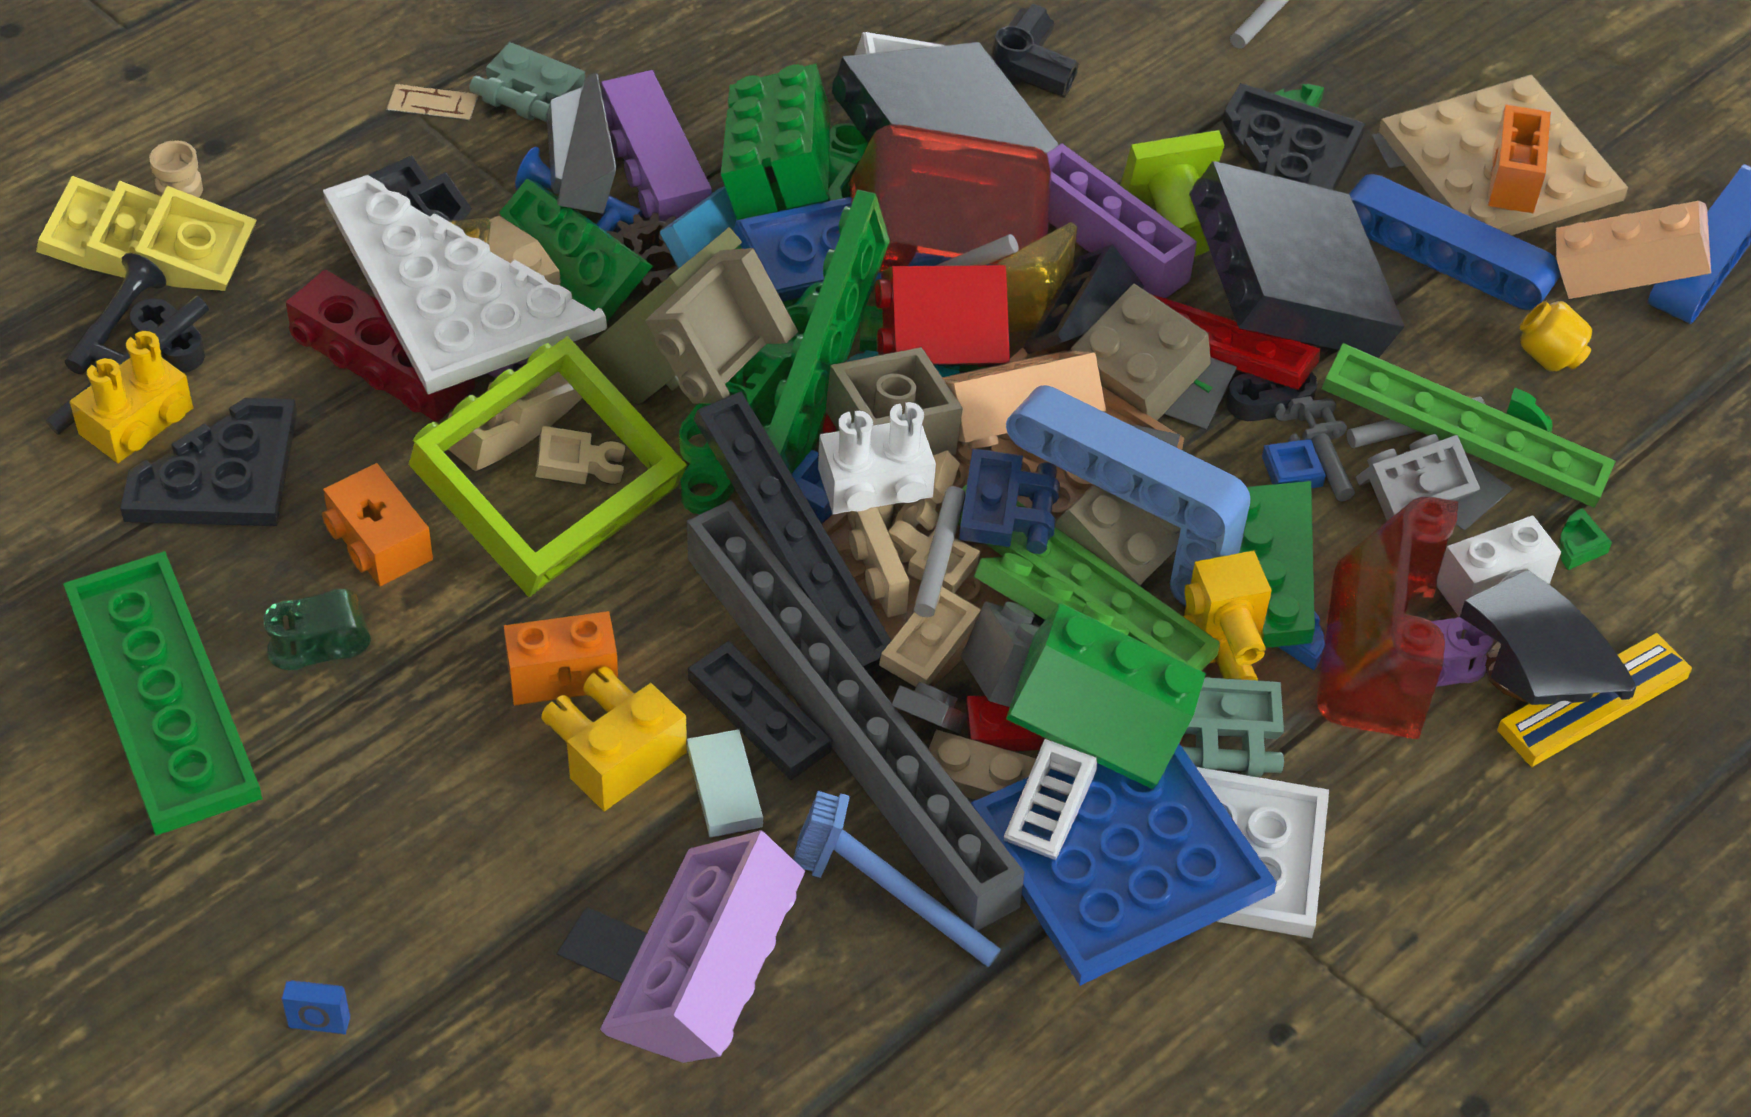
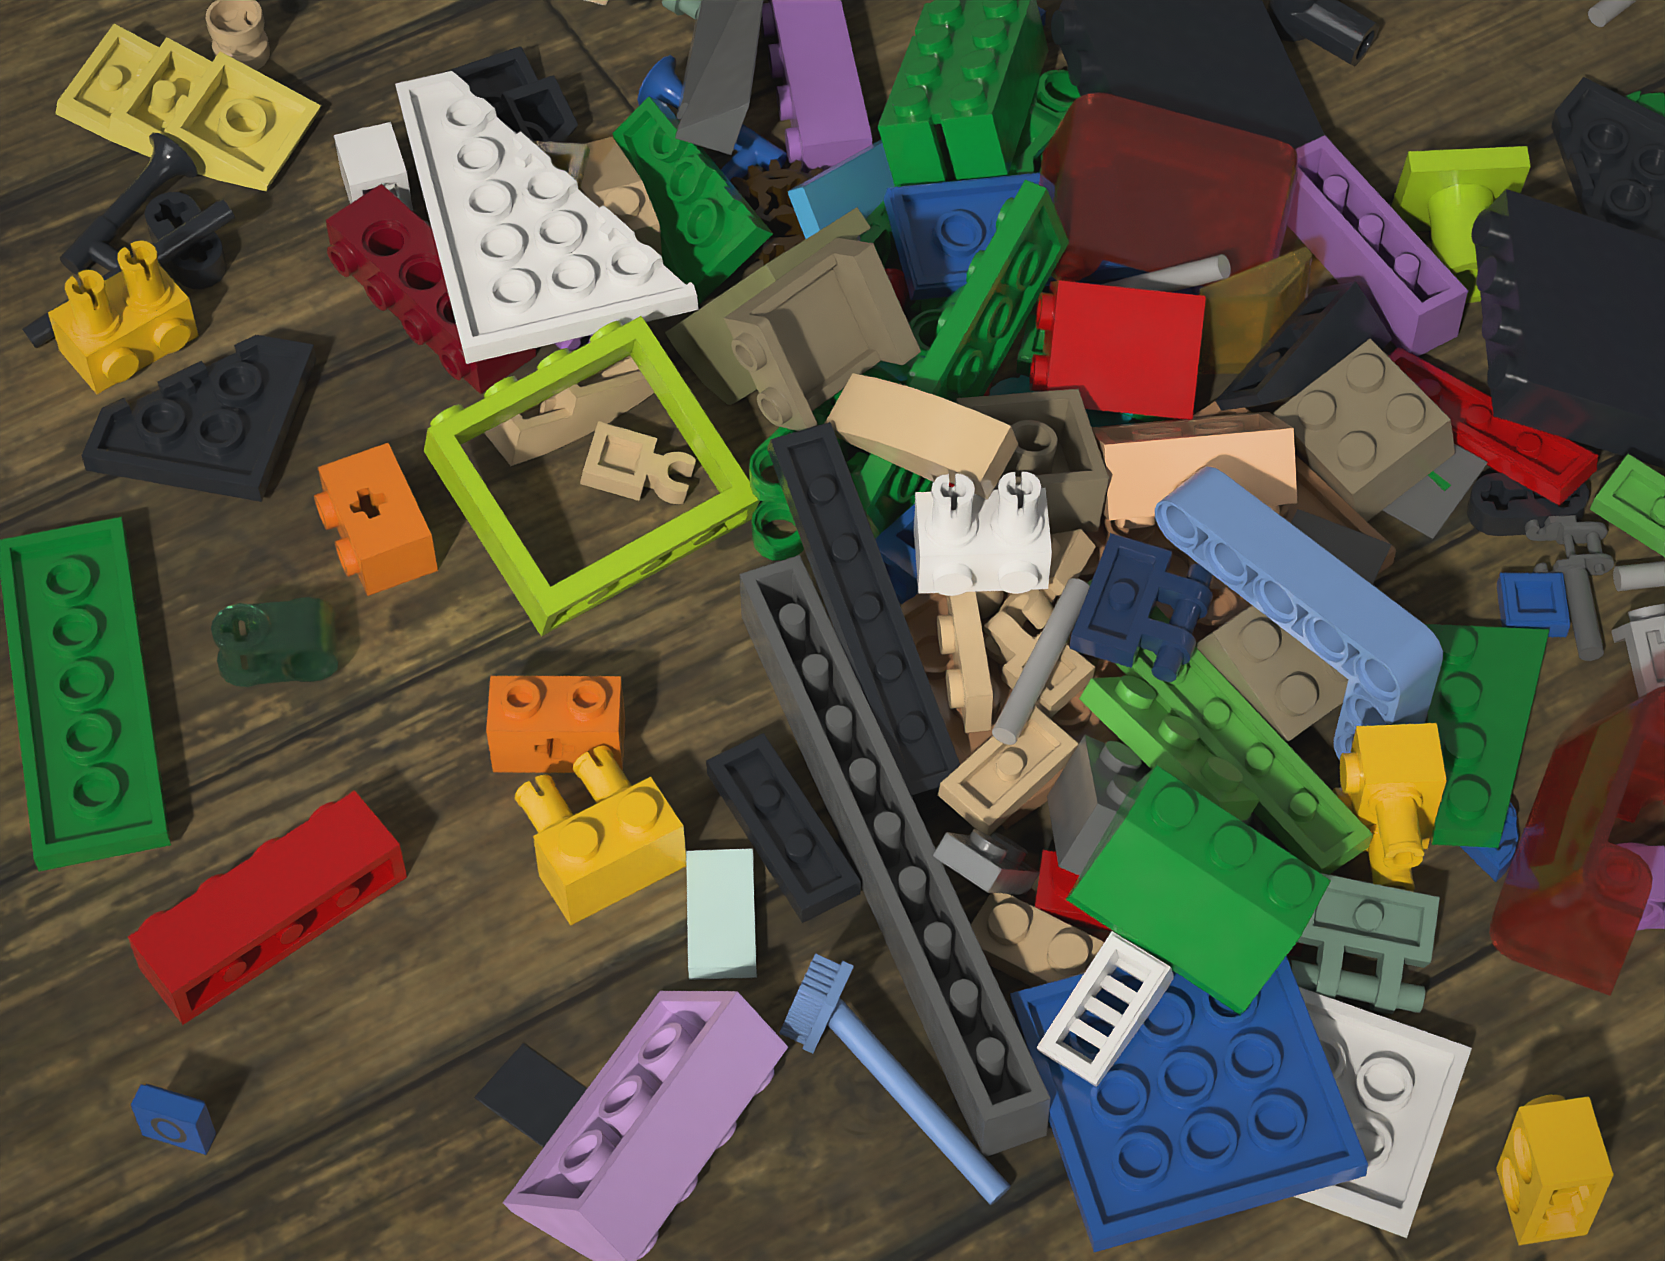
camera: 15 degrees right, 5 degrees up
none -> red brick [128,790,407,1025]
none -> white brick [334,122,413,211]
none -> tan slope [824,373,1018,500]
none -> yellow brick [1496,1095,1613,1245]

